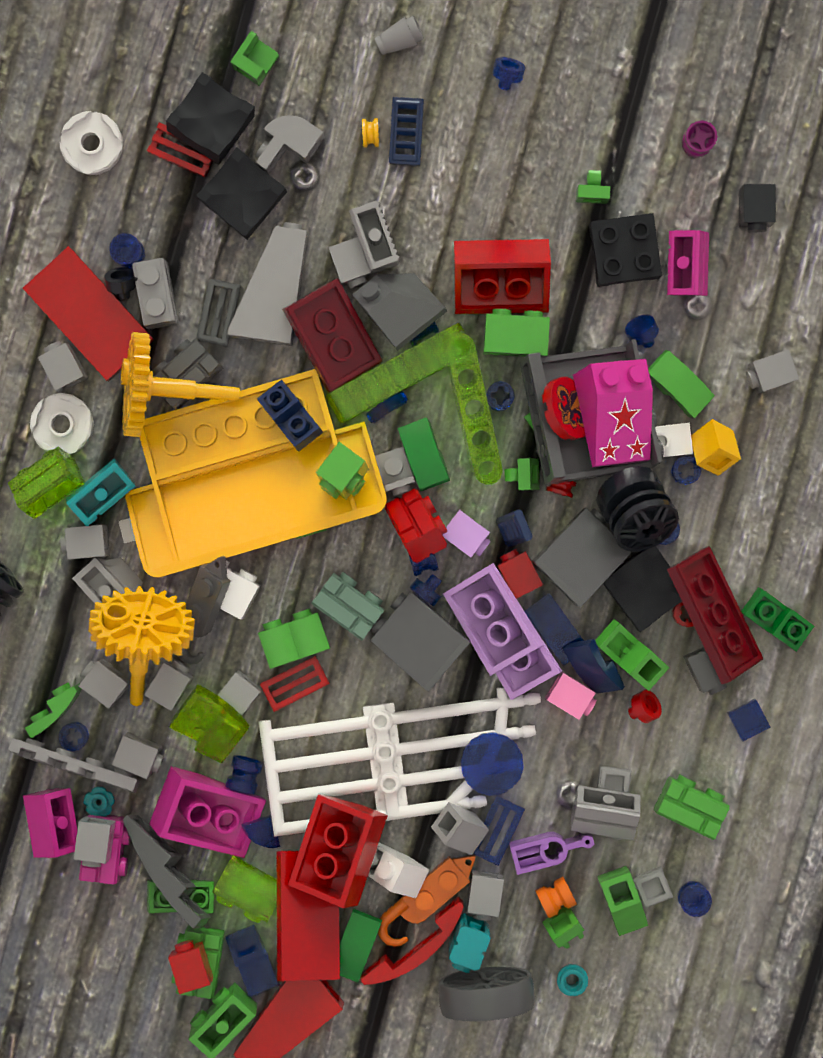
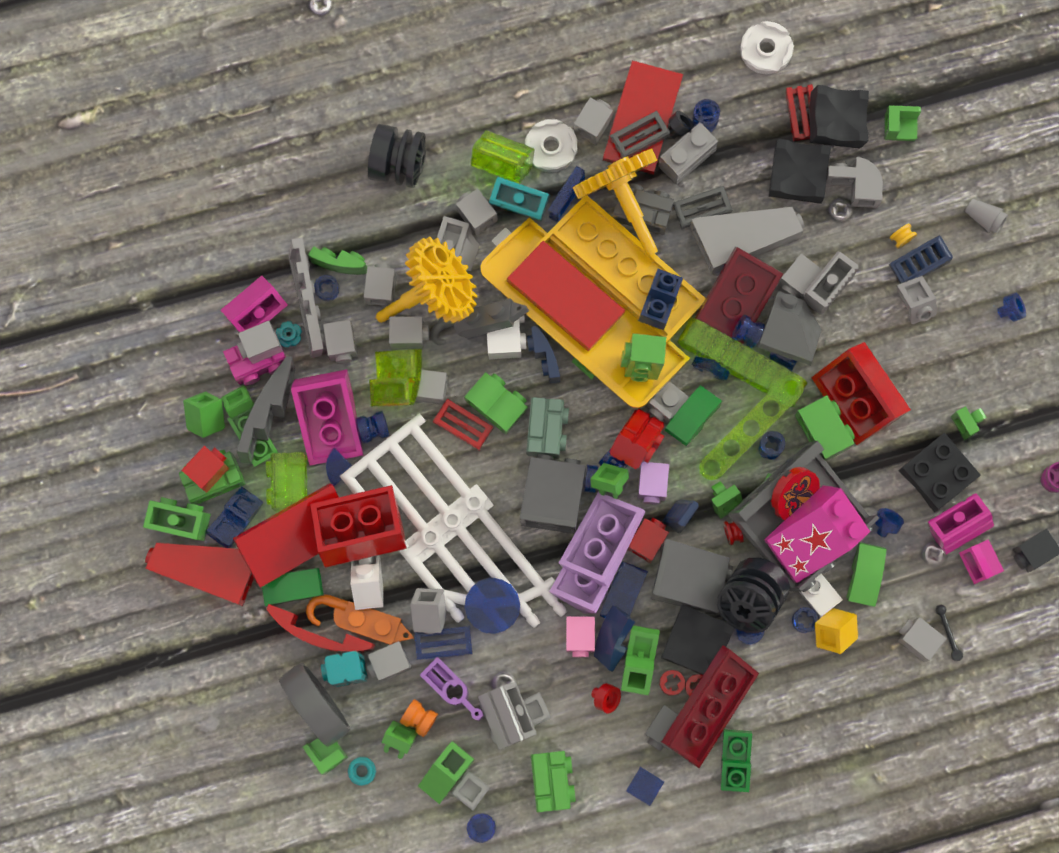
camera: 70 degrees right, 10 degrees down
none -> bright green panel [183,391,225,438]
none -> bright green tile [221,385,254,419]
none -> bright green panel [303,738,348,775]
none -> red tile [507,241,625,352]
none -> dark blue slope [527,326,560,384]
none -> clear blue tile [548,166,585,222]
none -> bright green tile [591,463,629,499]
none -> dark grey tile [610,111,670,158]
none -> red bush [659,670,685,696]
none -> clear blue wheel [732,314,765,348]
none -> light grey bracket [897,276,937,324]
none -> black hinge [935,604,963,661]
none -> dark pink piece [959,539,1004,585]

